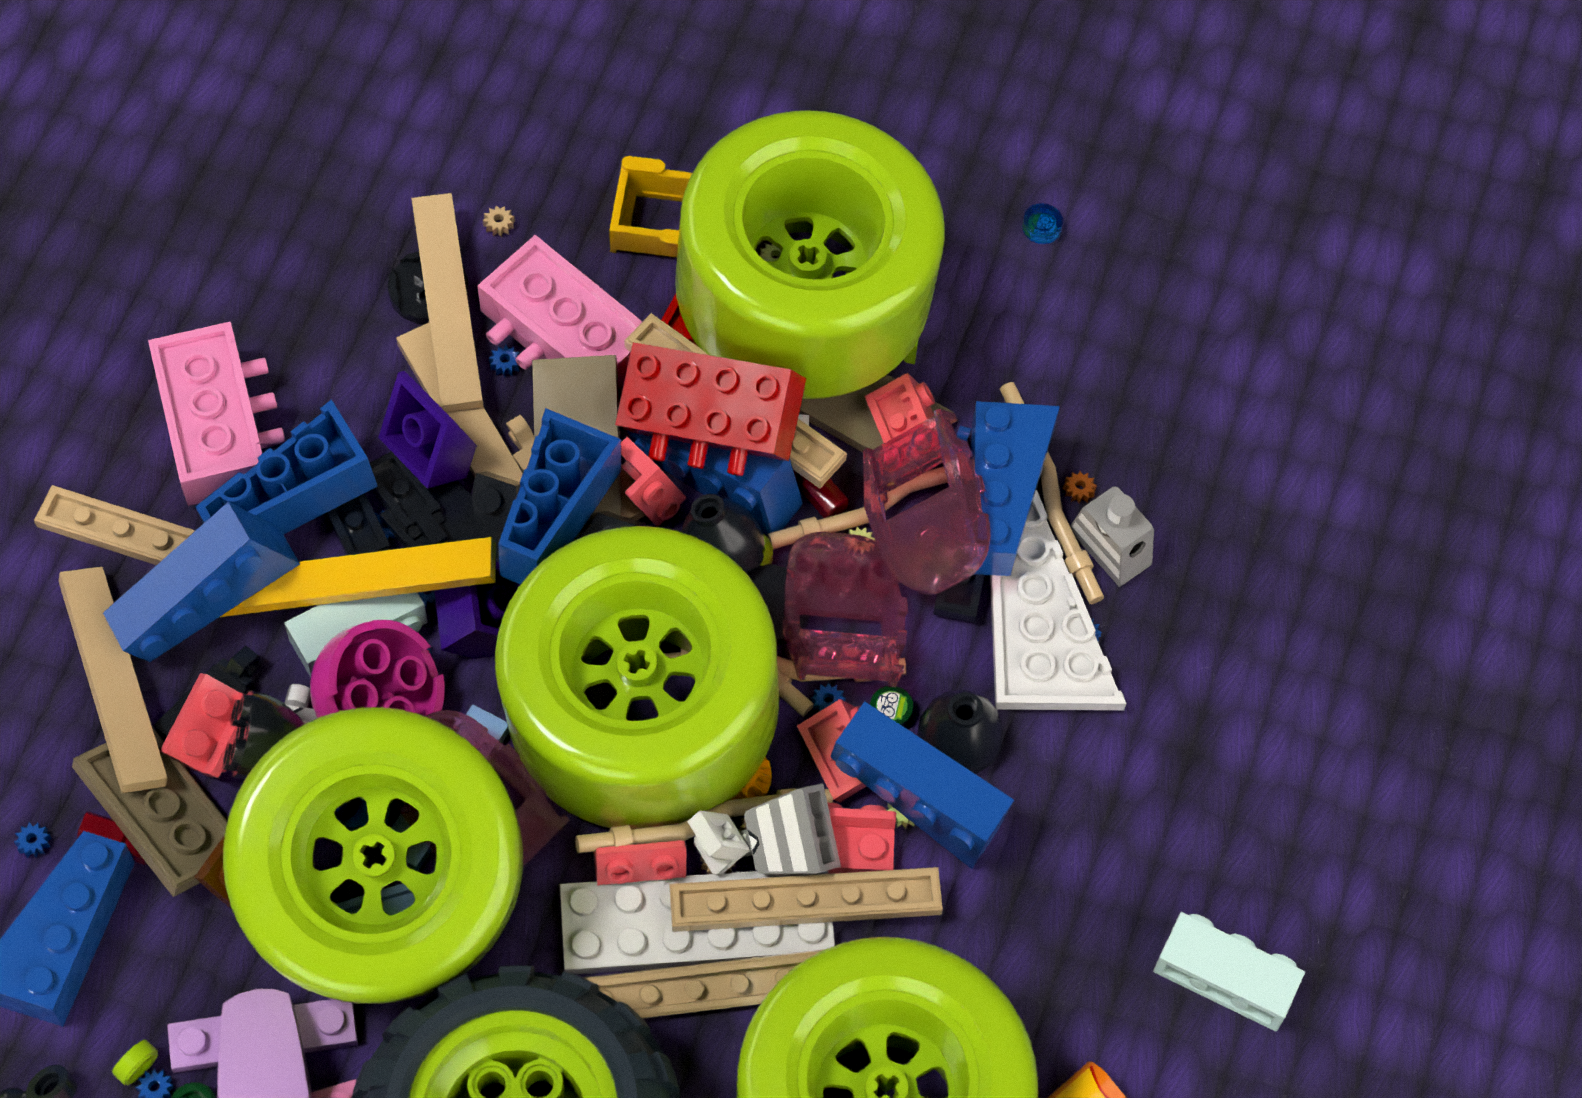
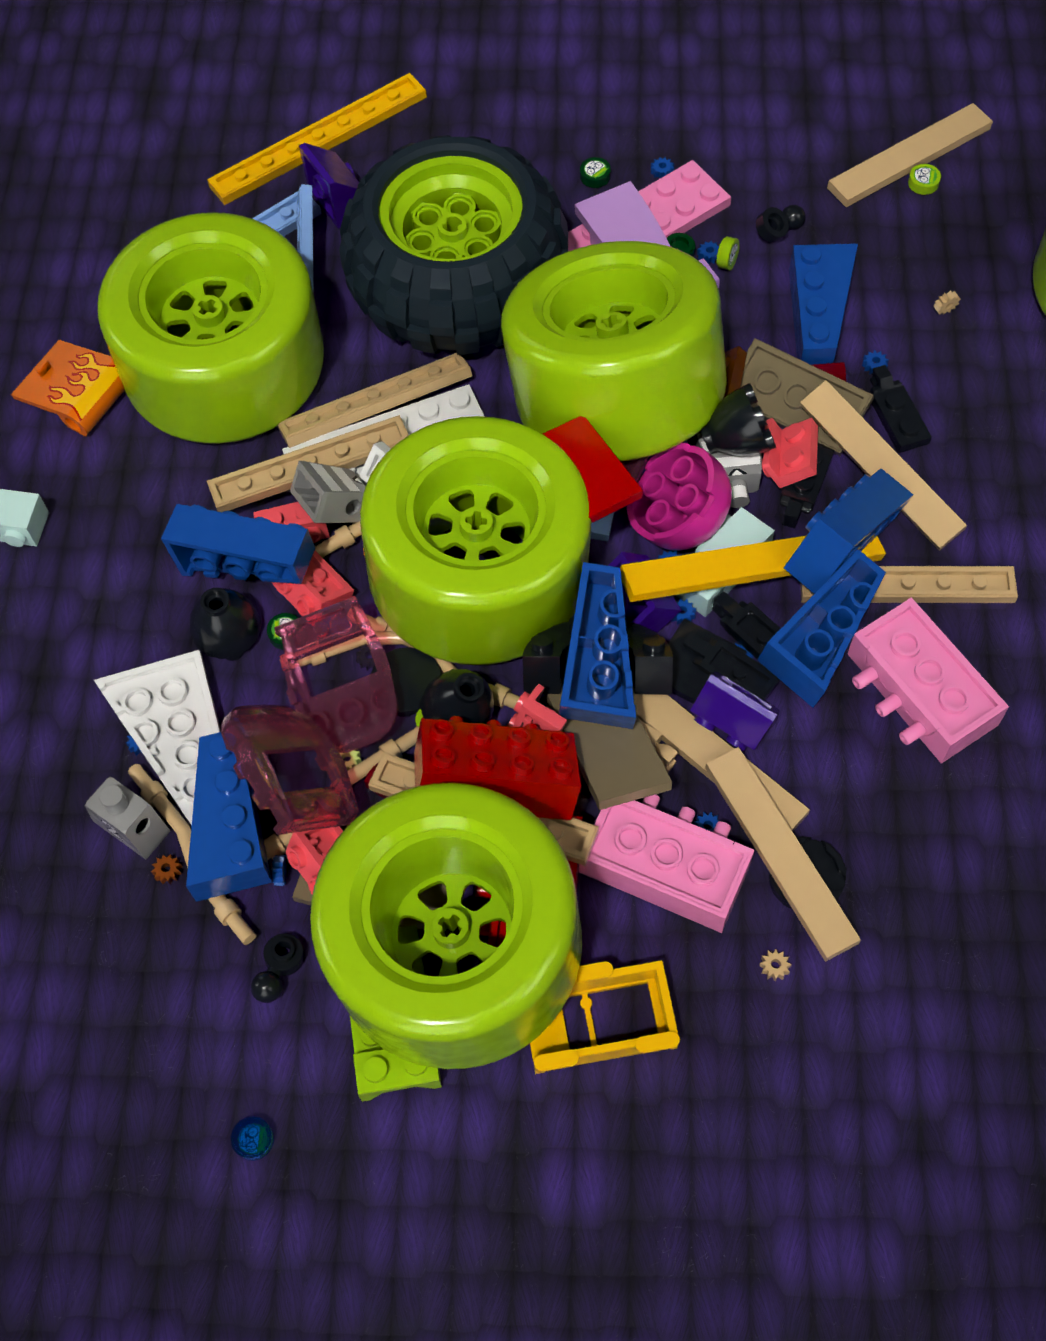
camera: 170 degrees right, 0 degrees up
none -> black plate [251,934,304,1003]
none -> red tile [543,416,643,523]
none -> black hinge [870,365,932,453]

